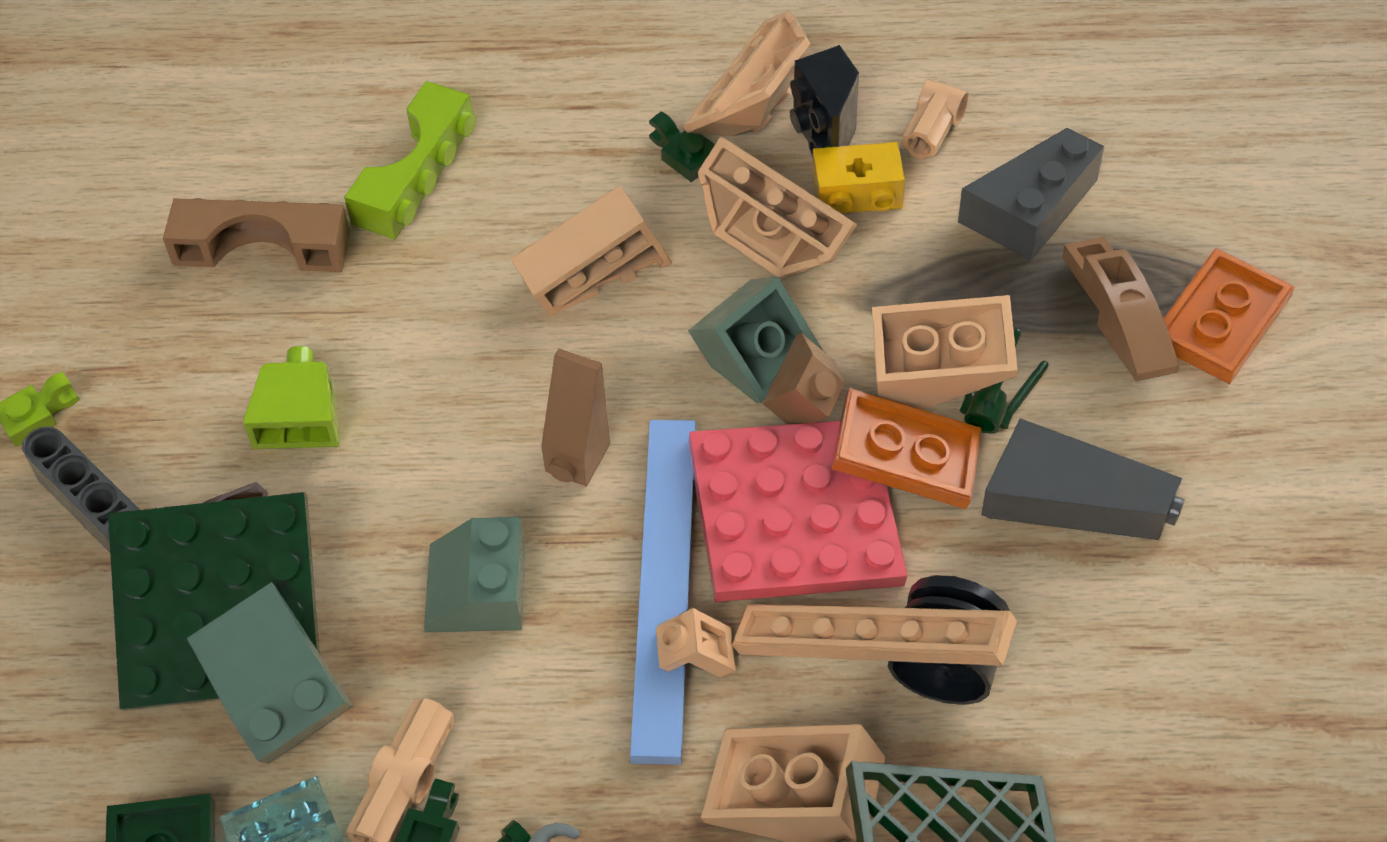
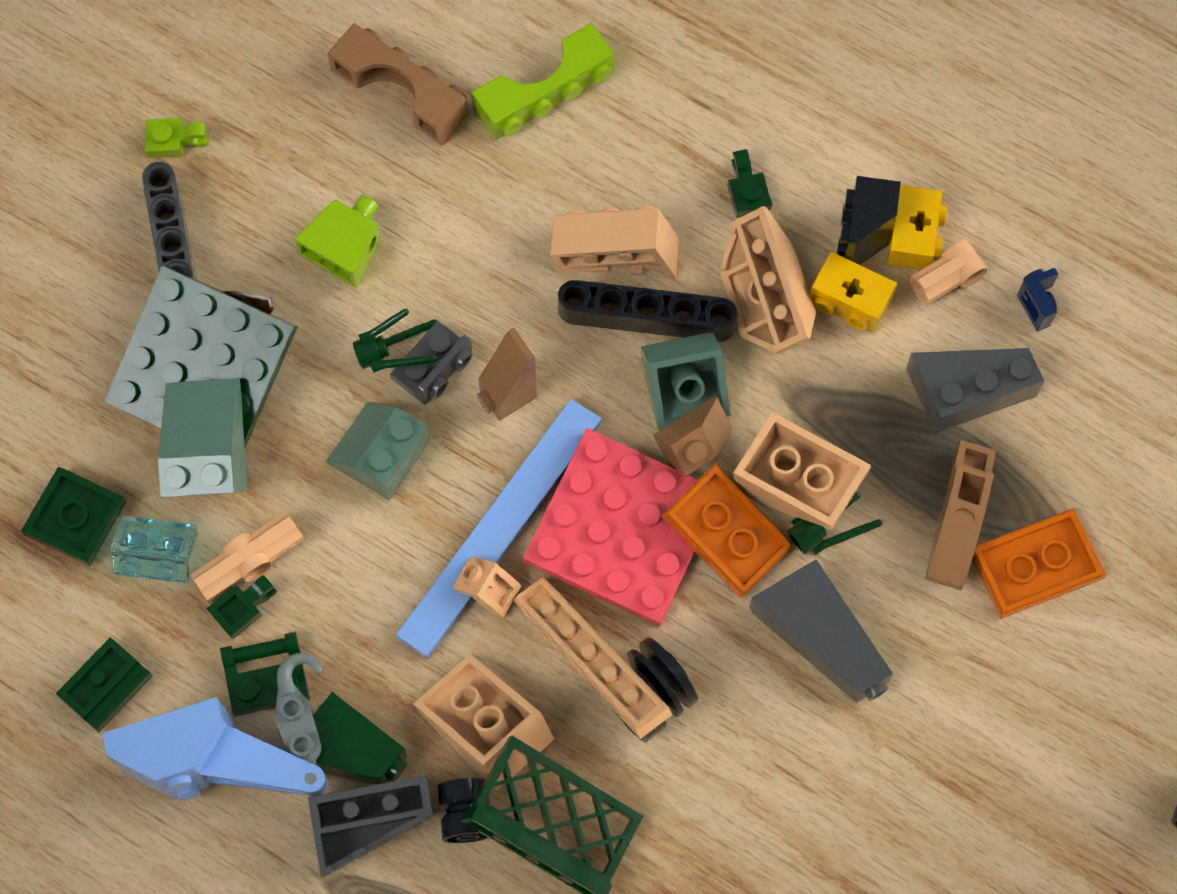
camera: 30 degrees right, 15 degrees up
light nougat wedge [682,10,811,136] -> none
none -> dark green plant [353,309,437,373]
none -> dark grey bracket [390,320,472,405]
none -> black beam [558,280,738,342]
none -> yellow brick [886,185,947,270]
none -> dark blue bracket [1017,268,1059,332]

